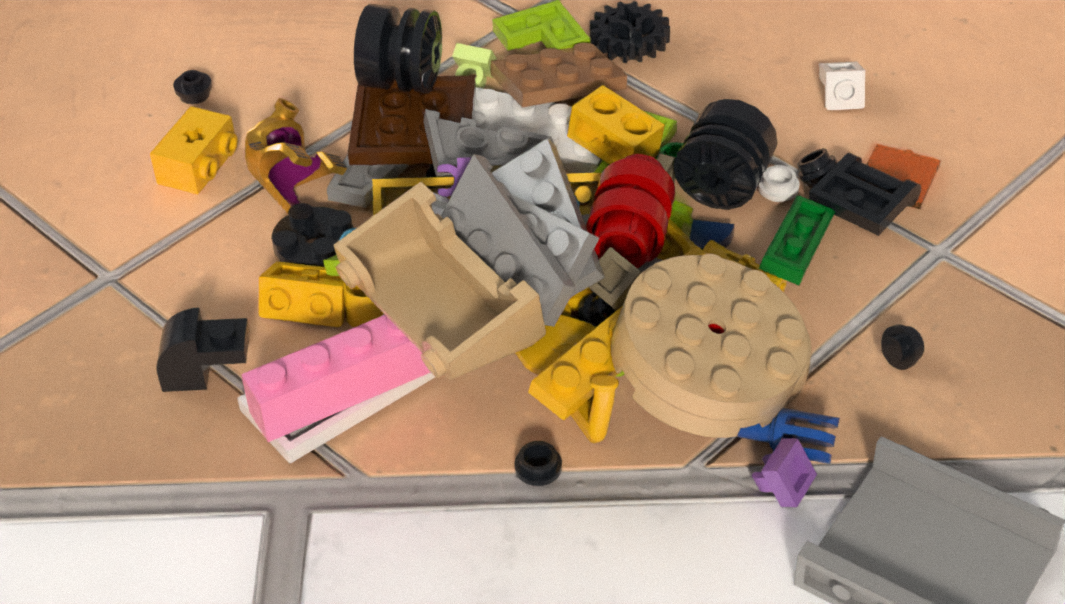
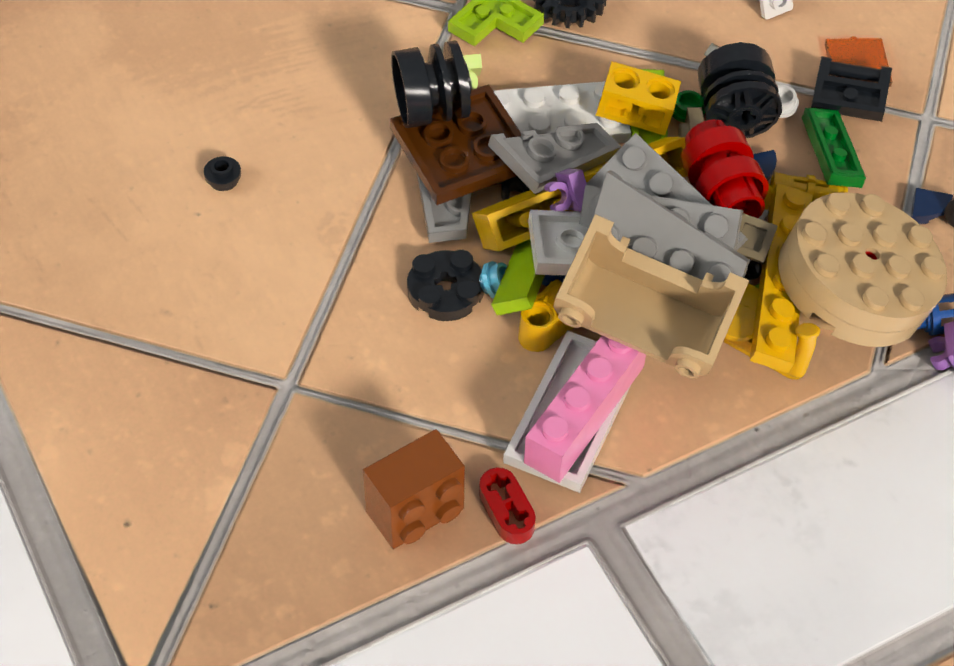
camera: 30 degrees left, 10 degrees up
yellow brick [150,106,238,195] -> none
black brick [156,308,250,392] -> none
pearl gold piece [245,98,347,215] -> none
yellow bracket [259,261,345,327] -> none
medium nougat plate [491,43,627,107] -> none
black plate [514,441,562,486] -> none
black plate [797,148,837,184] -> none
none -> dark orange brick [363,429,465,549]
none -> red beam [479,467,536,545]
none -> dark blue tile [911,188,953,224]

